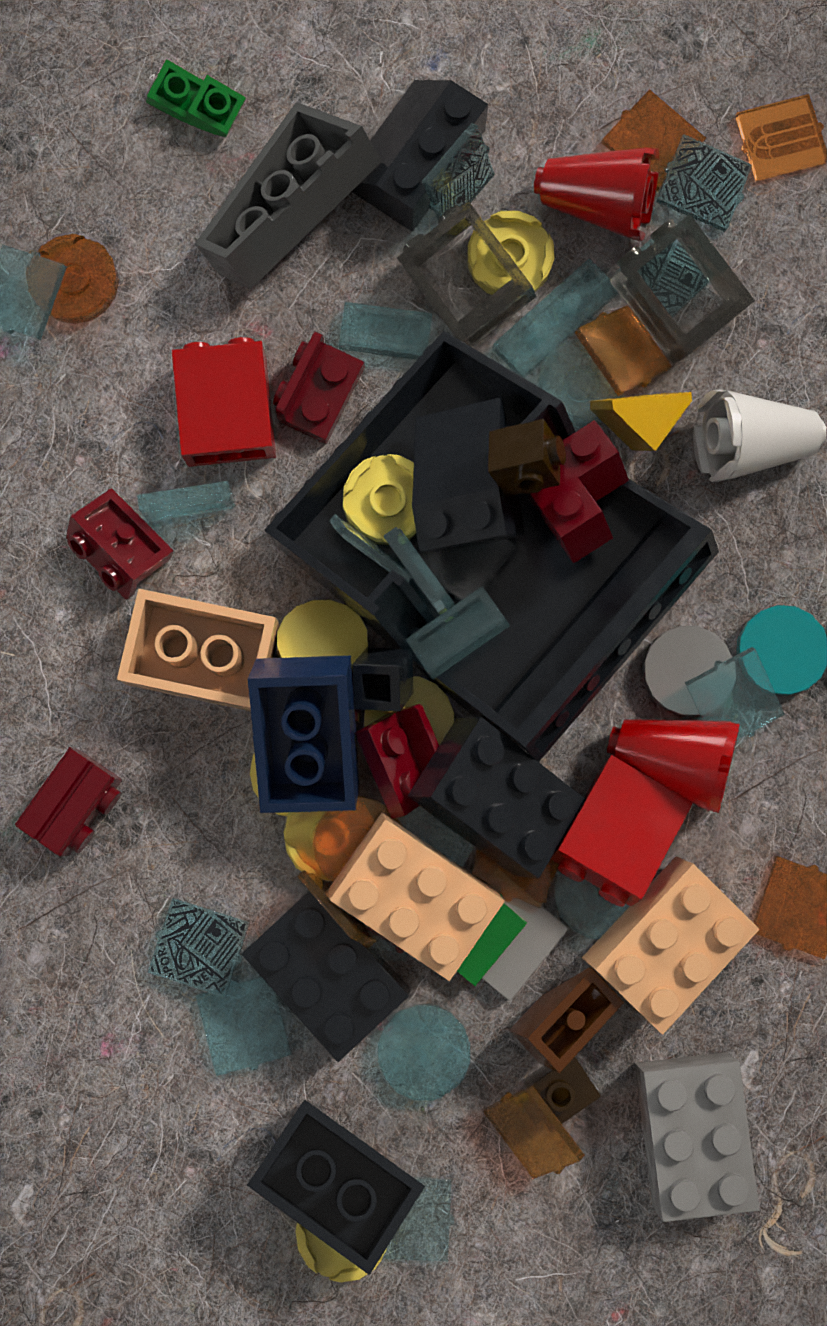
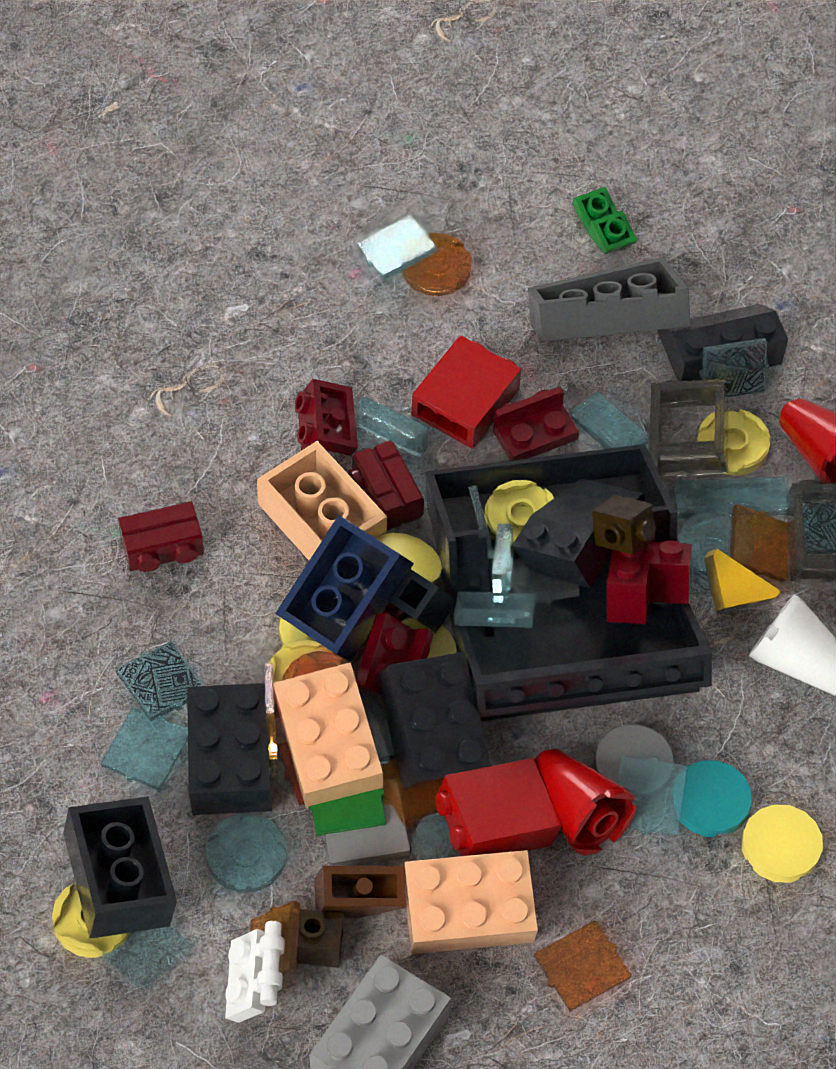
camera: 40 degrees right, 25 degrees down
none -> white plate [225,921,285,1023]
none -> dark red brick [348,440,424,530]

